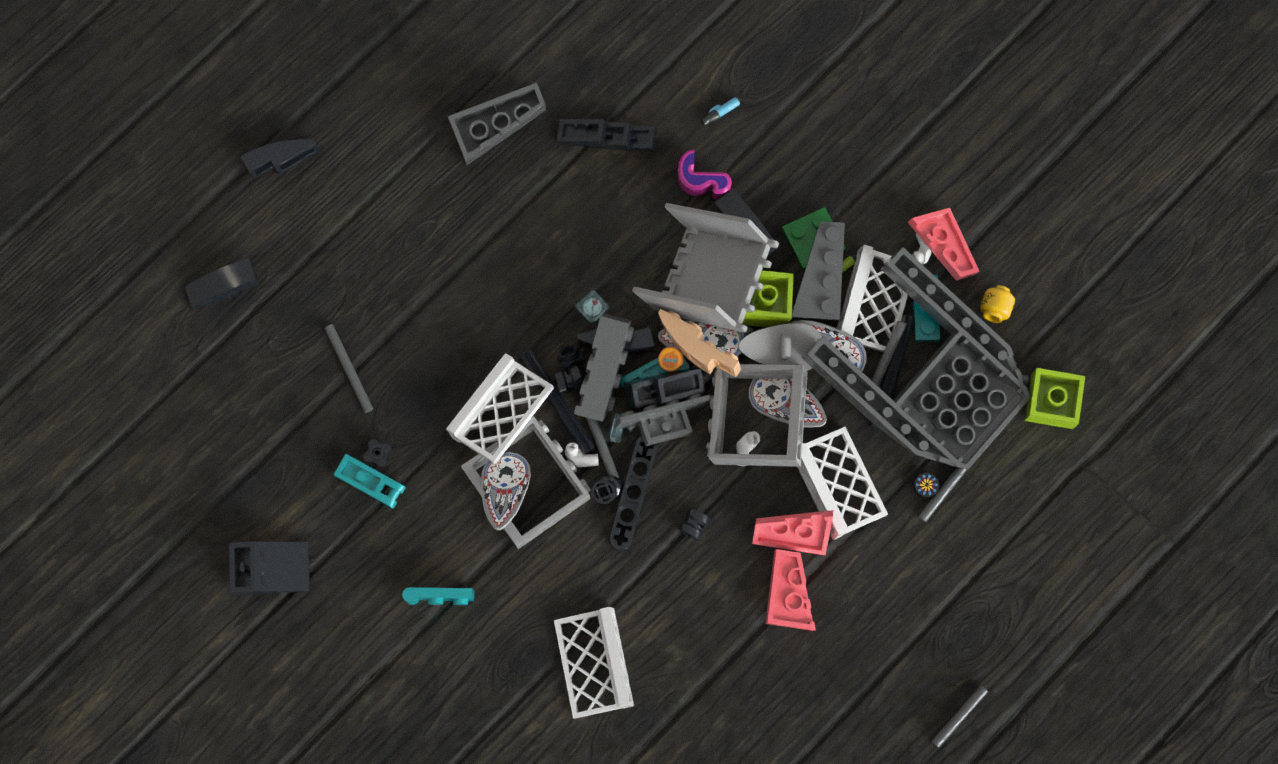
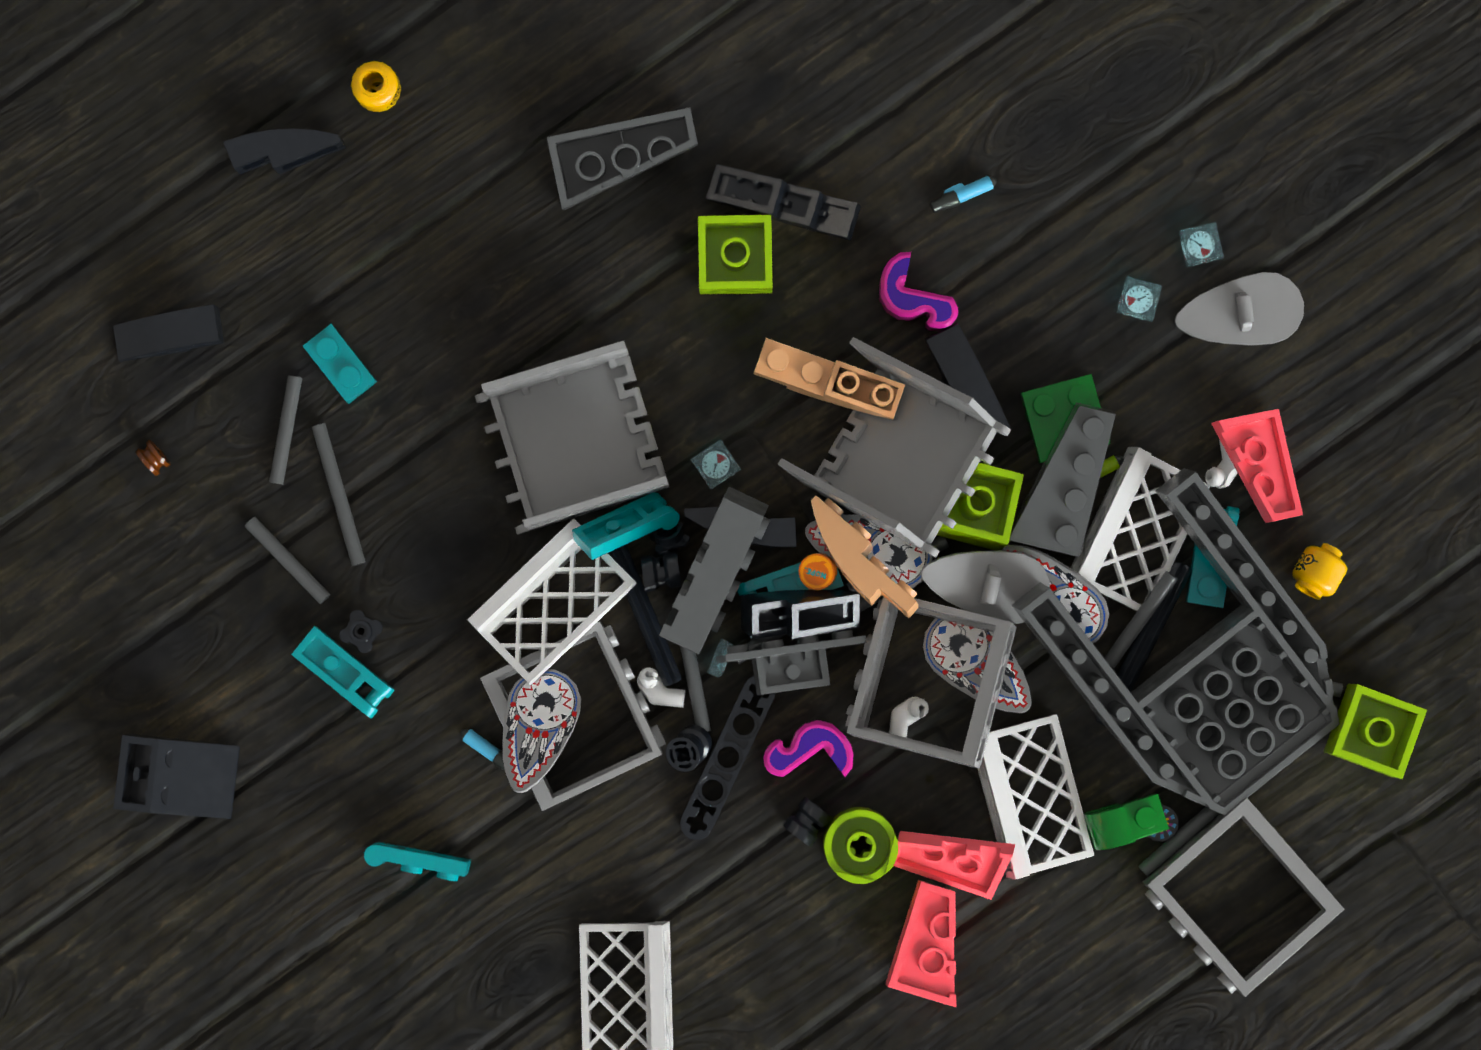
camera: 10 degrees right, 10 degrees up
none -> reddish brown bush [135,440,171,476]
none -> dark grey bar [245,517,331,604]
none -> dark grey bar [269,375,302,485]
none -> teal plate [303,324,377,404]
none -> yellow head [351,61,401,112]
none -> medium azure piece [460,729,505,771]
none -> light grey windscreen [475,341,670,535]
none -> teal plate [572,492,680,560]
none -> lime brick [698,215,773,295]
none -> light nougat slope [753,338,905,420]
none -> animal [763,720,854,777]
none -> lime brick [823,807,898,884]
none -> green brick [1083,793,1169,850]
none -> clear light blue tile [1116,276,1162,322]
none -> light grey window [1143,798,1345,997]
none -> light grey shield [1175,272,1304,345]
none -> clear light blue tile [1179,222,1224,267]

